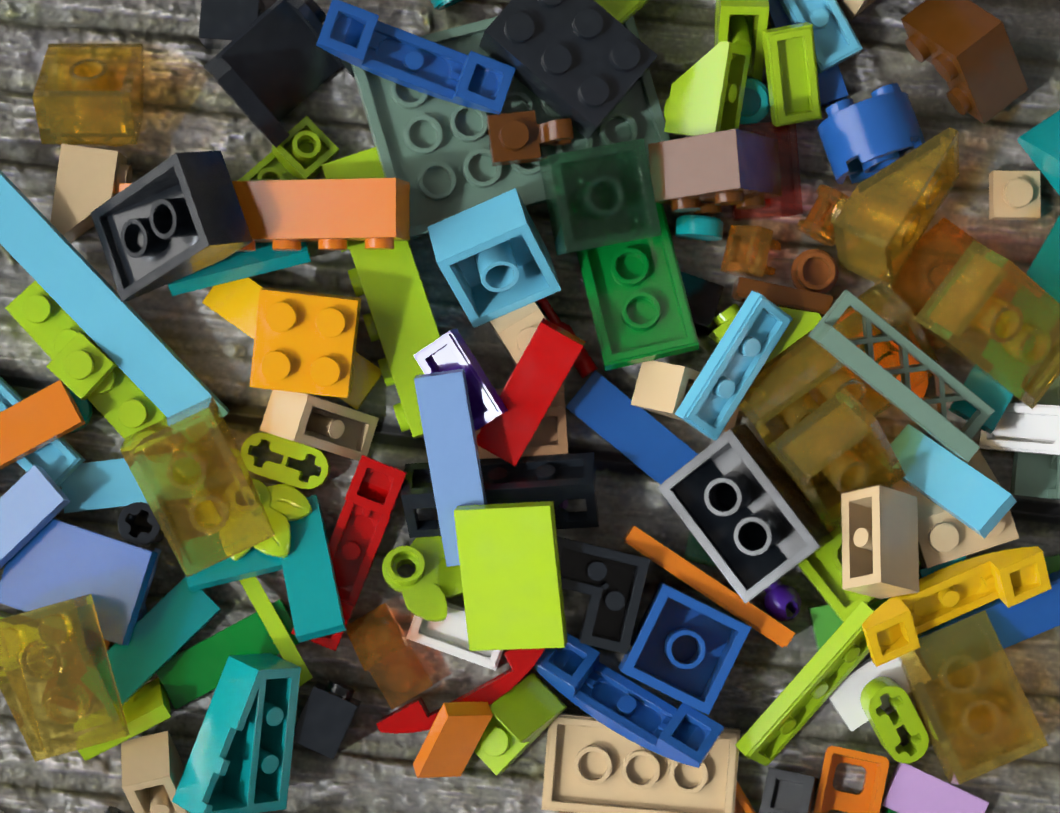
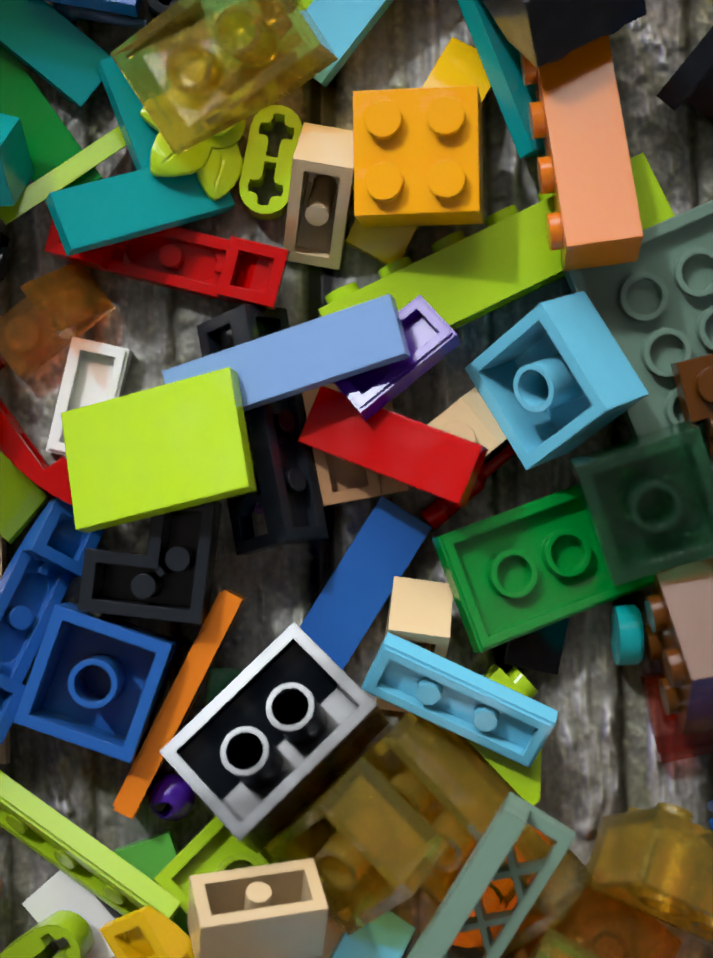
camera: 85 degrees right, 0 degrees up
lime slope [238,116,339,181] -> none
lime plate [382,536,463,622] -> none
clear orange tile [720,225,782,277] -> none
reddish brown tile [731,277,833,317] -> none
dark orange plate [790,249,839,294] -> none
clear orange bush [796,184,856,247] -> none

